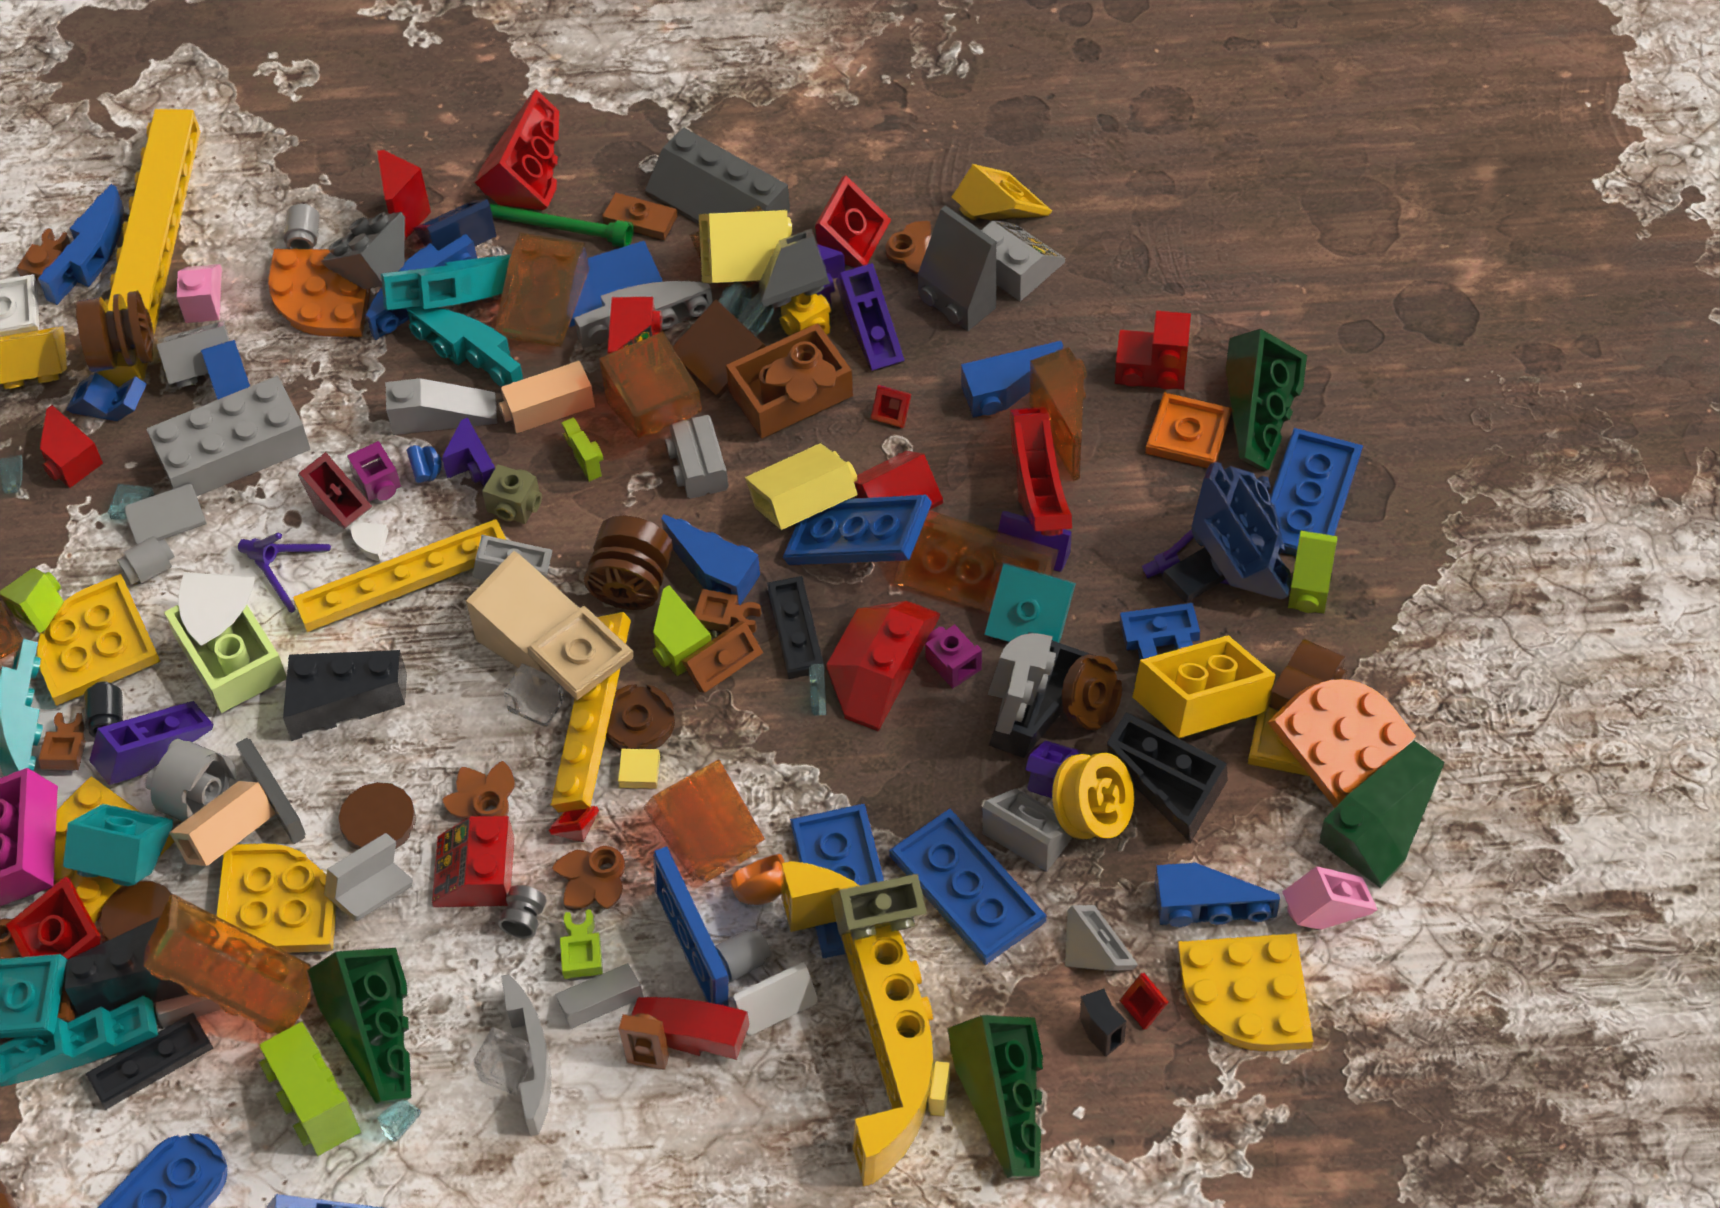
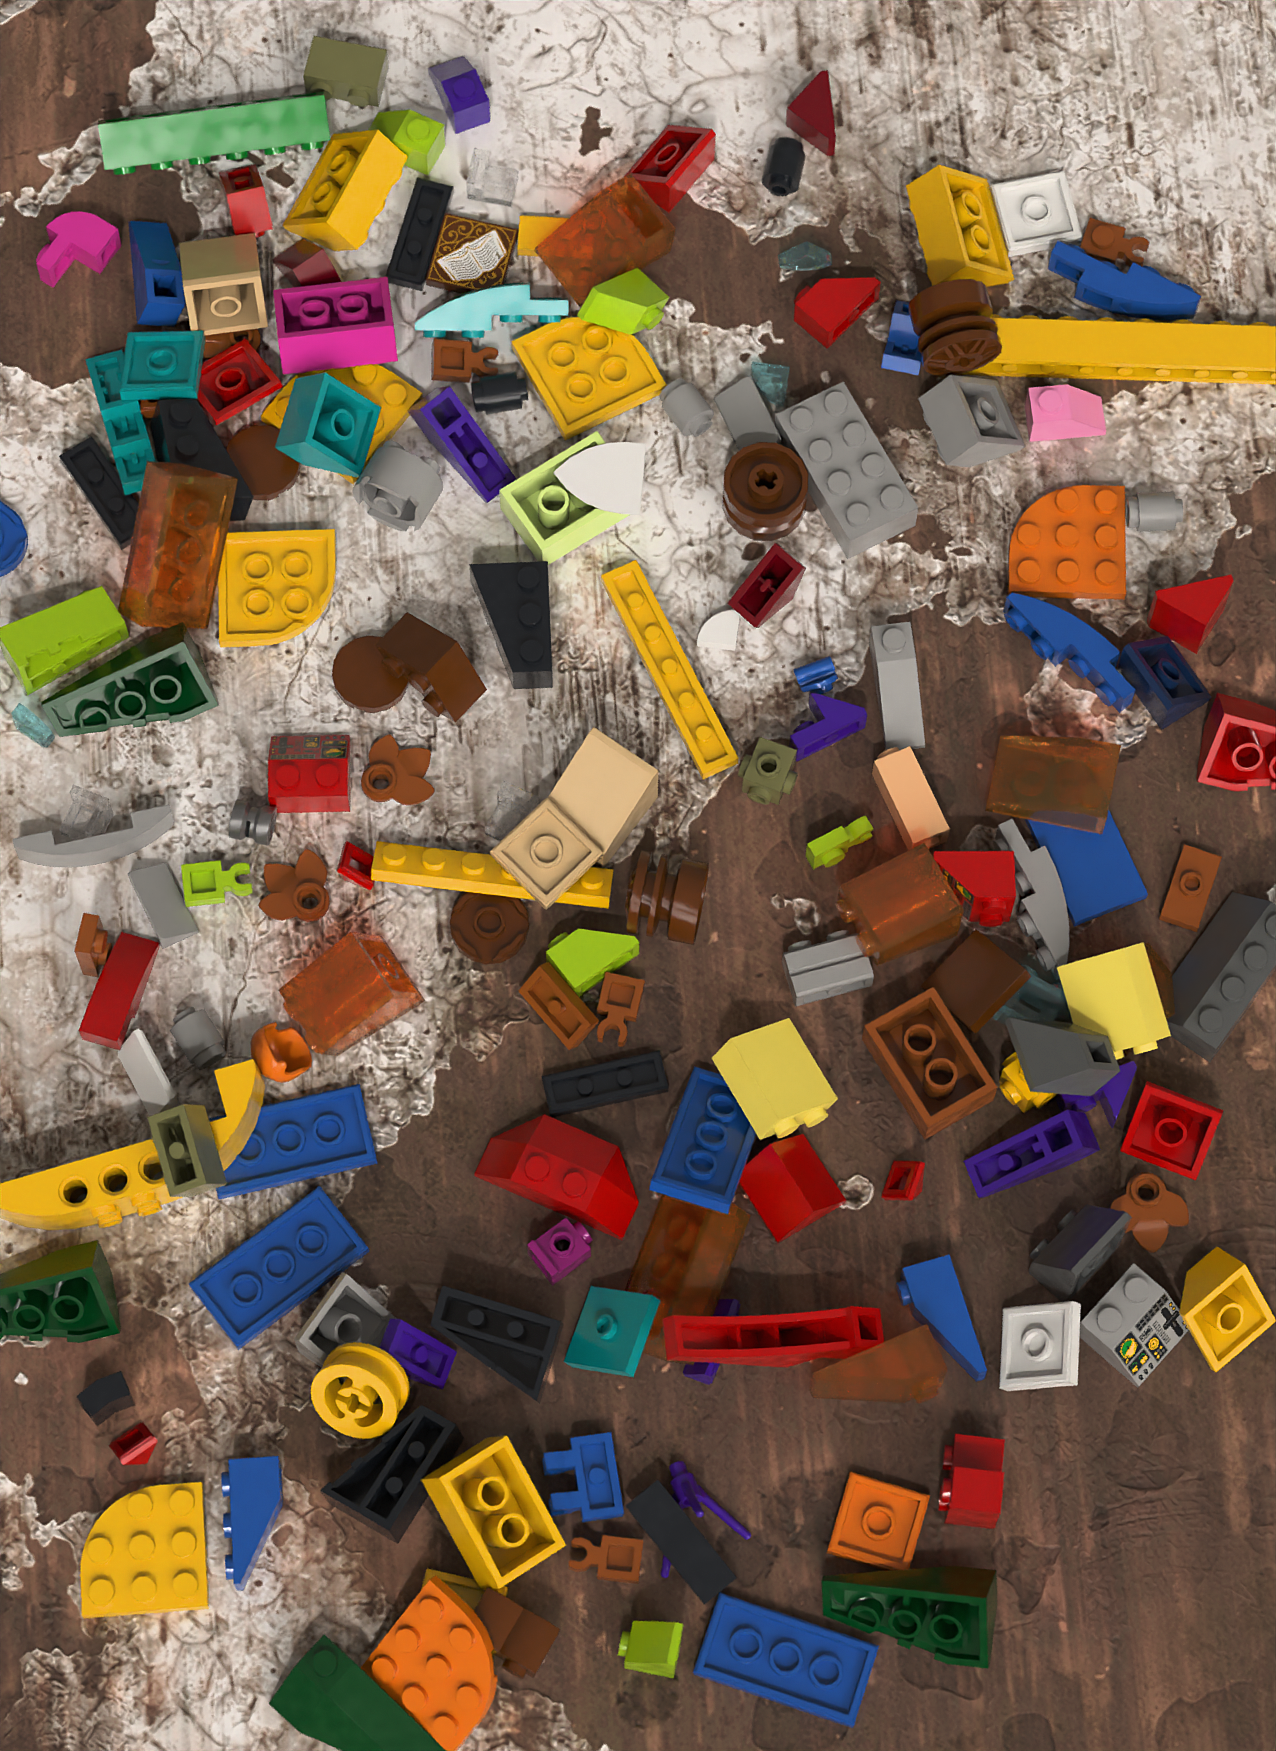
camera: 85 degrees right, 15 degrees up
light nougat brick [169,781,276,866] -> none
blue tile [201,340,250,400] -> none
dark grey tile [236,738,306,844] -> none
dark purple plant [238,532,331,613] -> none
dark grey slope [321,212,405,289] -> none
light grey panel [324,833,413,921] -> none
magenta brick [347,441,401,502] -> none
teal slope [381,255,515,310] -> none
teal slope [407,306,523,387] -> none
light grey slope [473,535,553,581] -> none
green piece [490,204,633,248] -> none
light yellow tile [618,749,660,789] -> none
blue tile [653,846,729,1007] -> none
blue slope [661,514,760,605] -> none
dark orange plate [765,341,837,404] -> none
clear light blue tile [809,664,827,716] -> none
light yellow tile [928,1061,950,1117] -> none
light grey brick [988,633,1056,734] -> none
reddish brown tile [1062,654,1122,730] -> none
light grey slope [1065,905,1138,971] -> none
dark blue wedge [1192,462,1292,599] -> none
bright pink slope [1282,866,1378,930] -> none
none -> reddish brown brick [376,612,487,723]
none -> dark orange plate [569,1535,643,1584]
none -> reddish brown wheel [722,442,808,541]
none -> white tile [999,1301,1081,1391]

